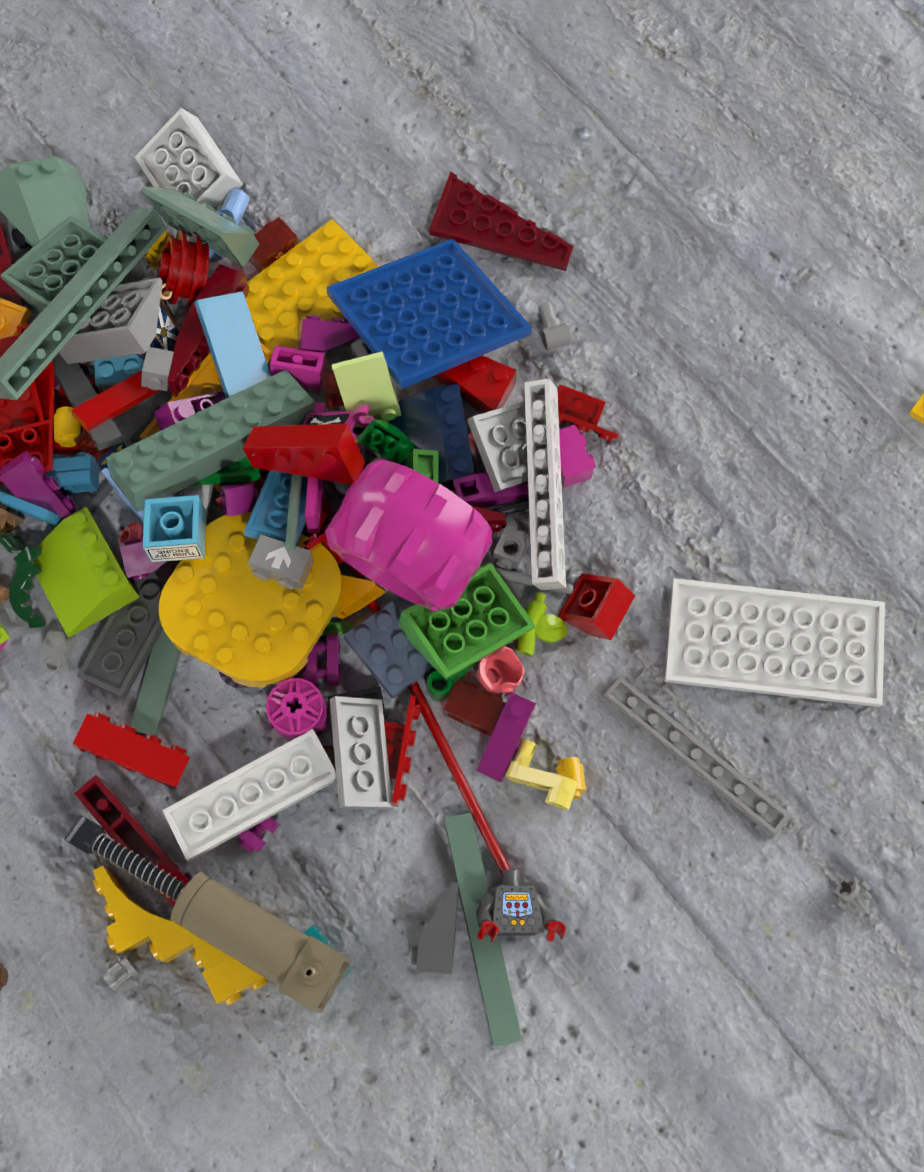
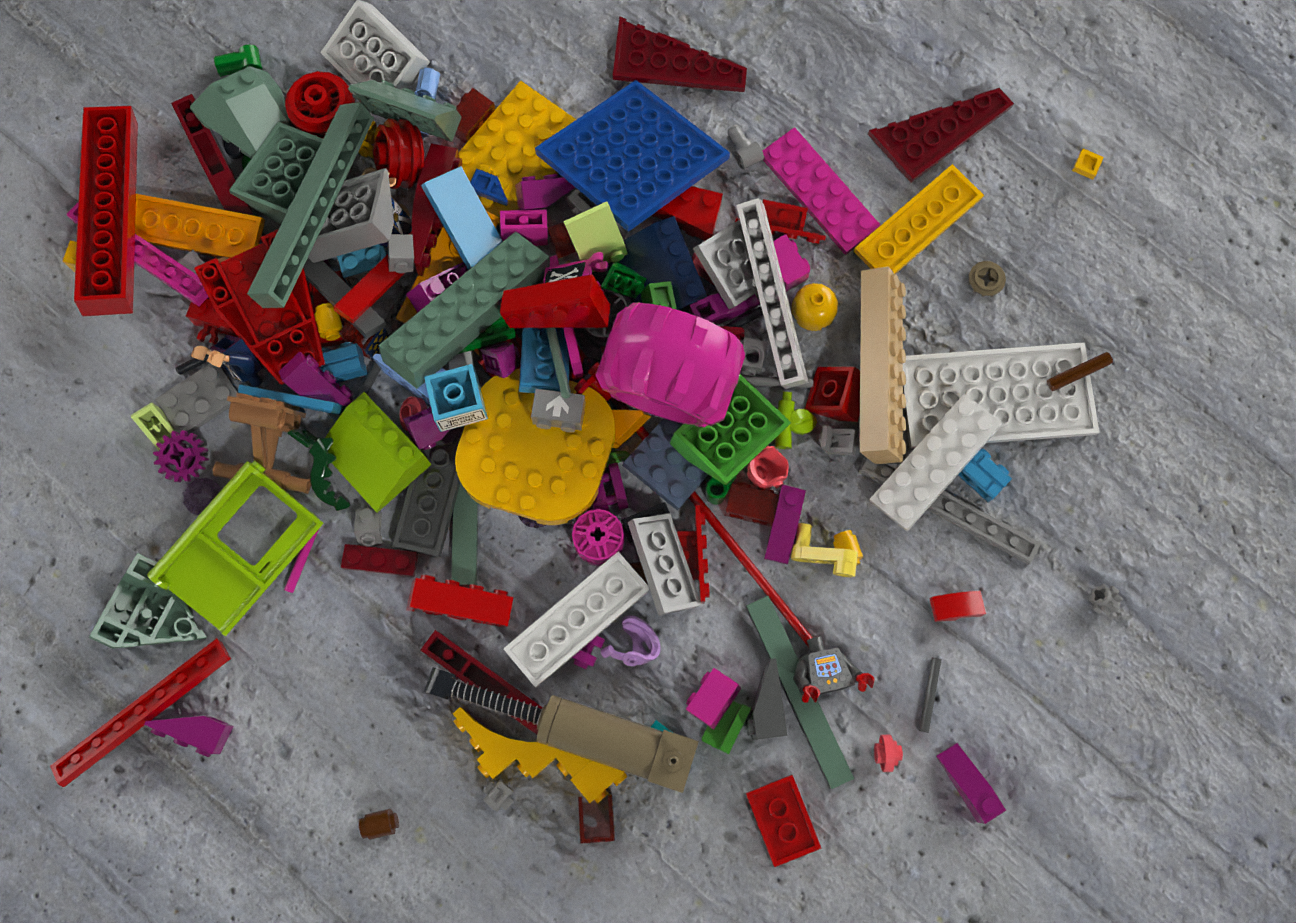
camera: 15 degrees left, 5 degrees up
none -> green piece [214,44,262,77]
none -> red wheel [285,71,355,139]
none -> dark red plate [341,544,418,577]
none -> blue tile [470,169,508,206]
none -> clear red piece [578,794,615,844]
none -> lavender helmet [601,615,660,667]
none -> dark pink brick [686,668,741,730]
none -> bright green panel [701,701,751,754]
none -> red plate [745,775,822,867]
none -> dark pink plate [762,127,881,255]
none -> yellow cylinder [791,283,838,331]
none -> light grey bracket [819,425,858,455]
none -> yellow plate [853,164,984,274]
none -> tan brick [860,266,906,464]
none -> dark red wing [868,88,1014,183]
none -> white plate [869,394,1003,531]
none -> coral plate [874,735,903,772]
none -> dark grey bar [919,657,942,733]
none -> red slope [929,591,986,622]
none -> magenta slope [936,743,1006,824]
none -> dark azure brick [958,448,1012,502]
none -> dark tan gear [968,261,1006,297]
none -> reddish brown axle [1047,352,1113,391]

